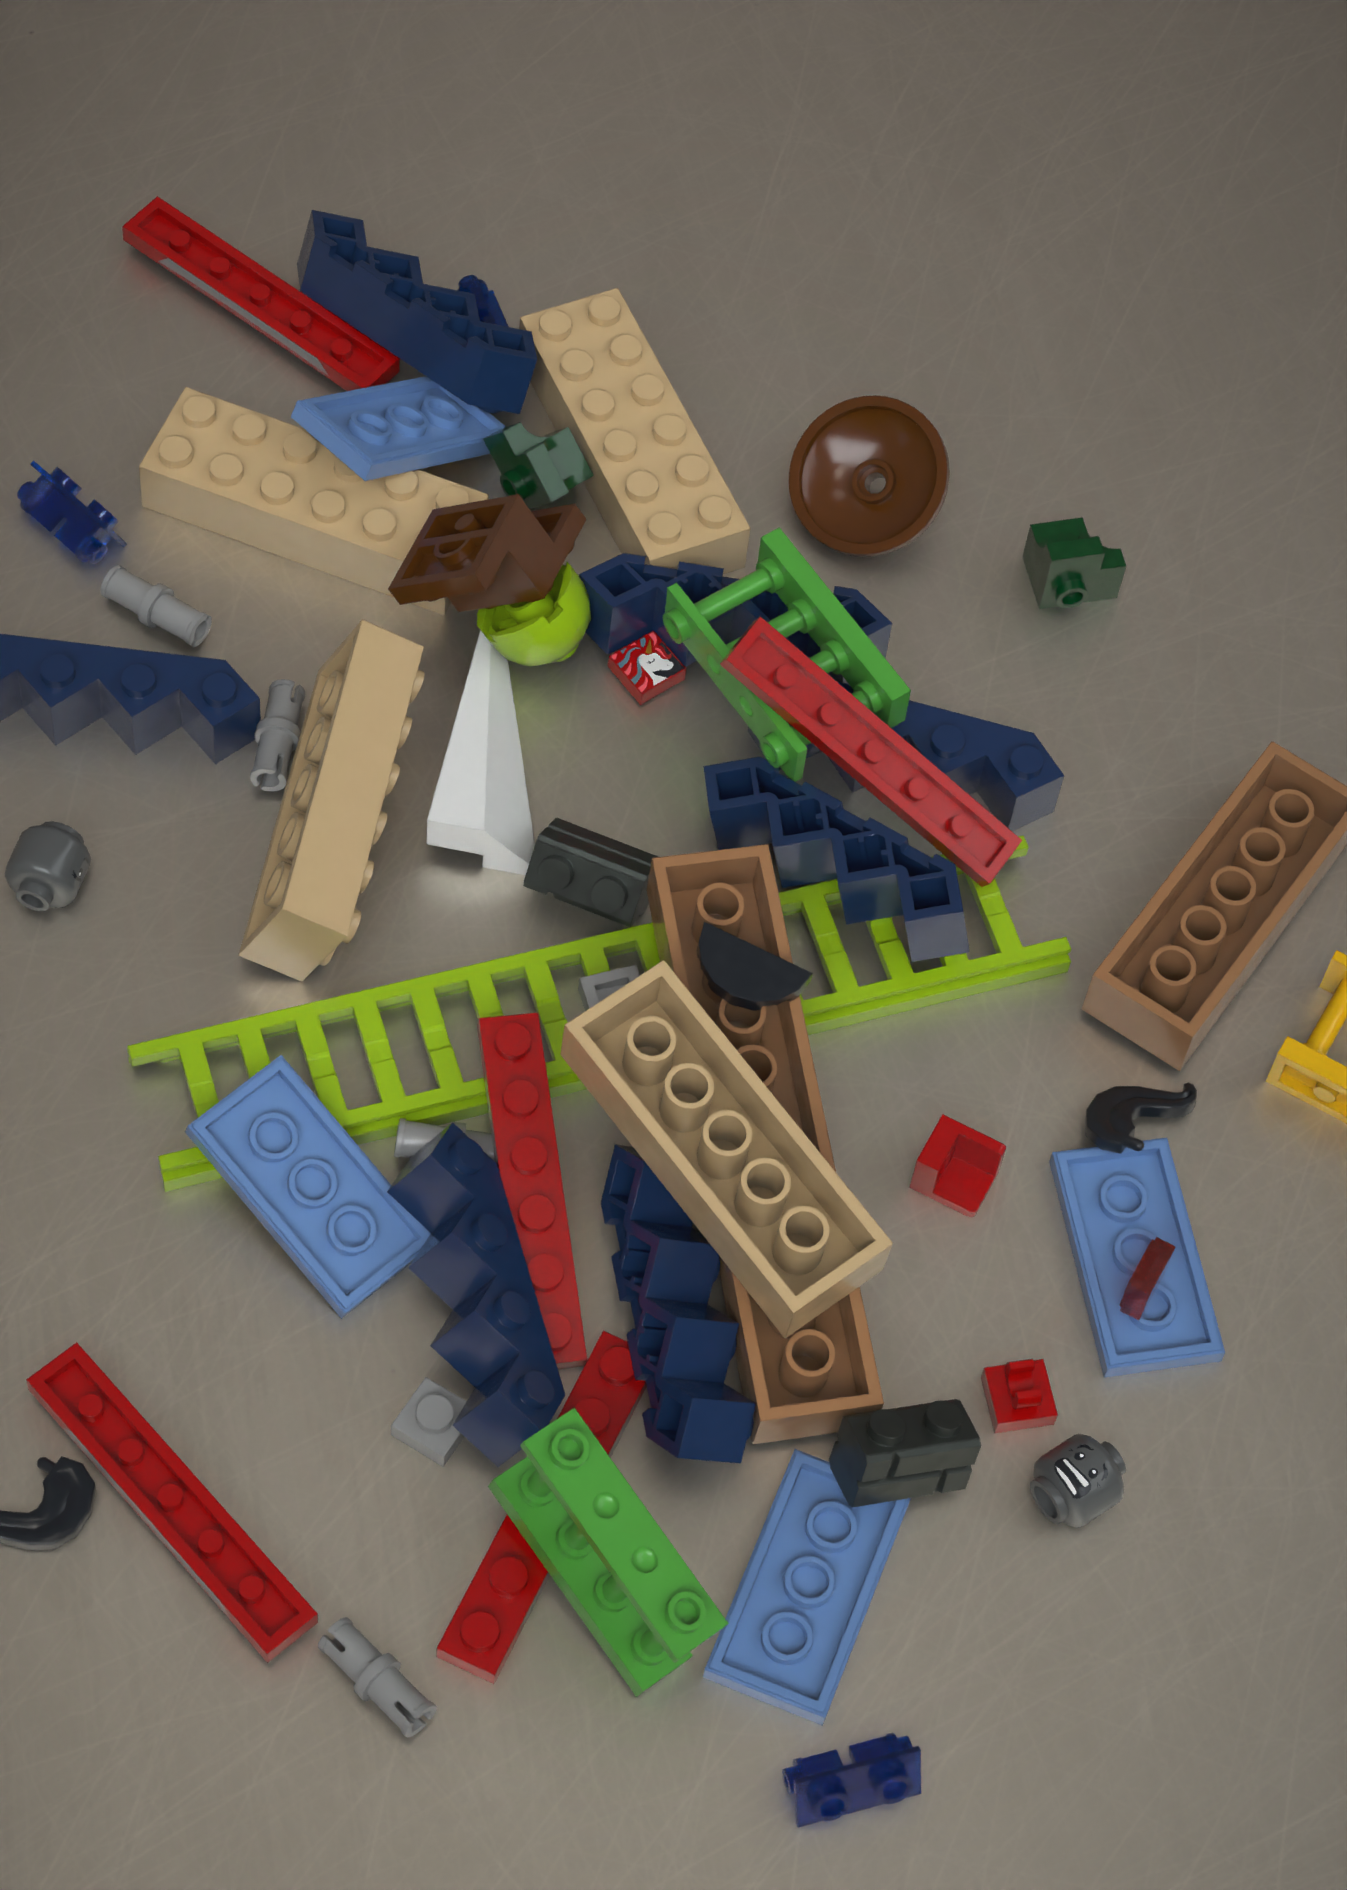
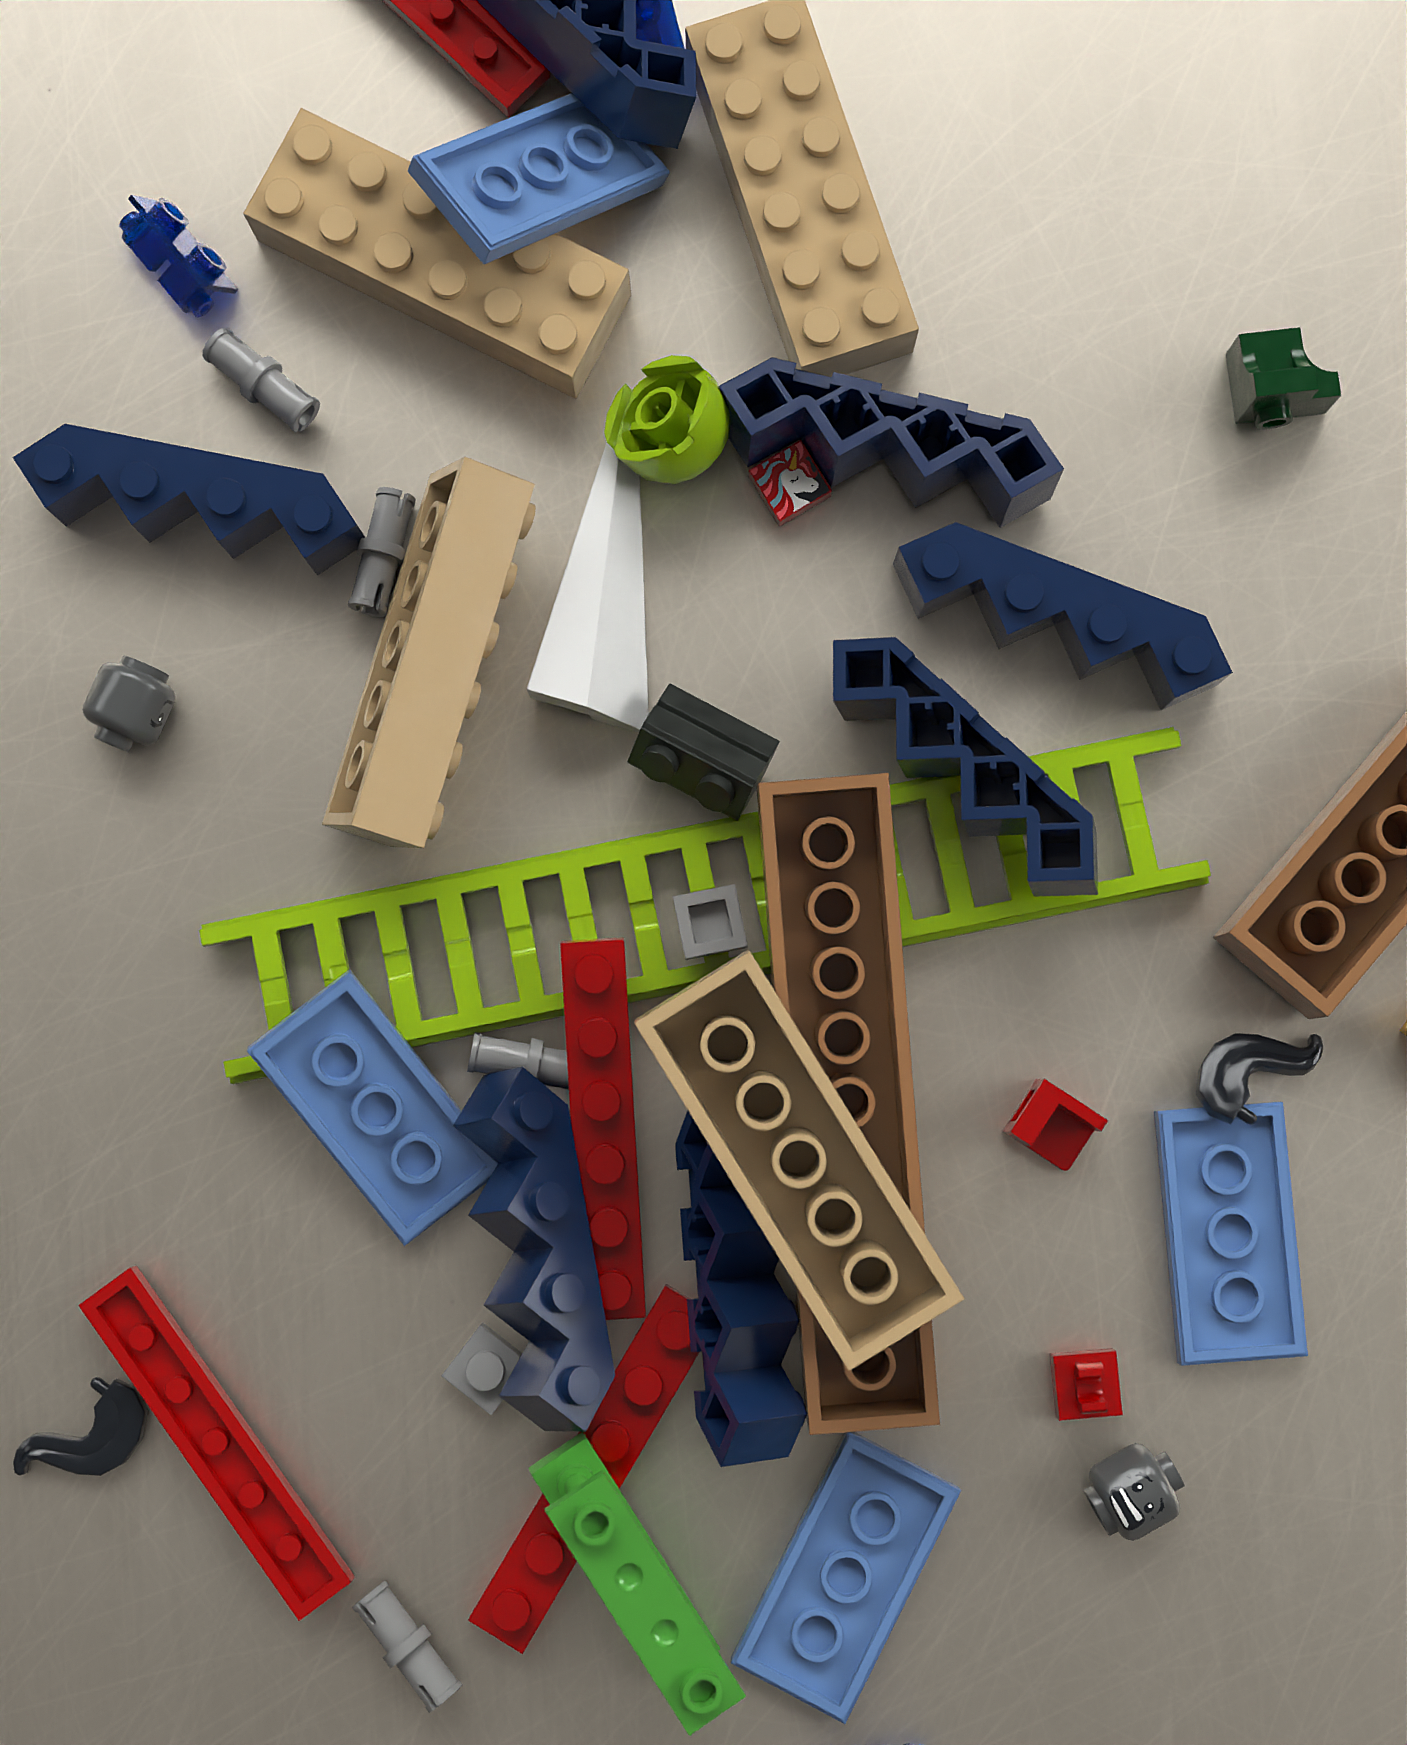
camera: 15 degrees right, 25 degrees up
reddish brown bracket [388,494,587,612] -> none
dark green brick [483,422,594,509] -> none
bright green fence [663,527,911,782] -> none
black tile [697,921,813,1011] -> none
red plate [720,617,1022,887] -> none
reddish brown dish [789,395,950,557] -> none
pearl dark grey brick [829,1399,981,1507] -> none
clear red tile [1119,1237,1176,1320] -> none

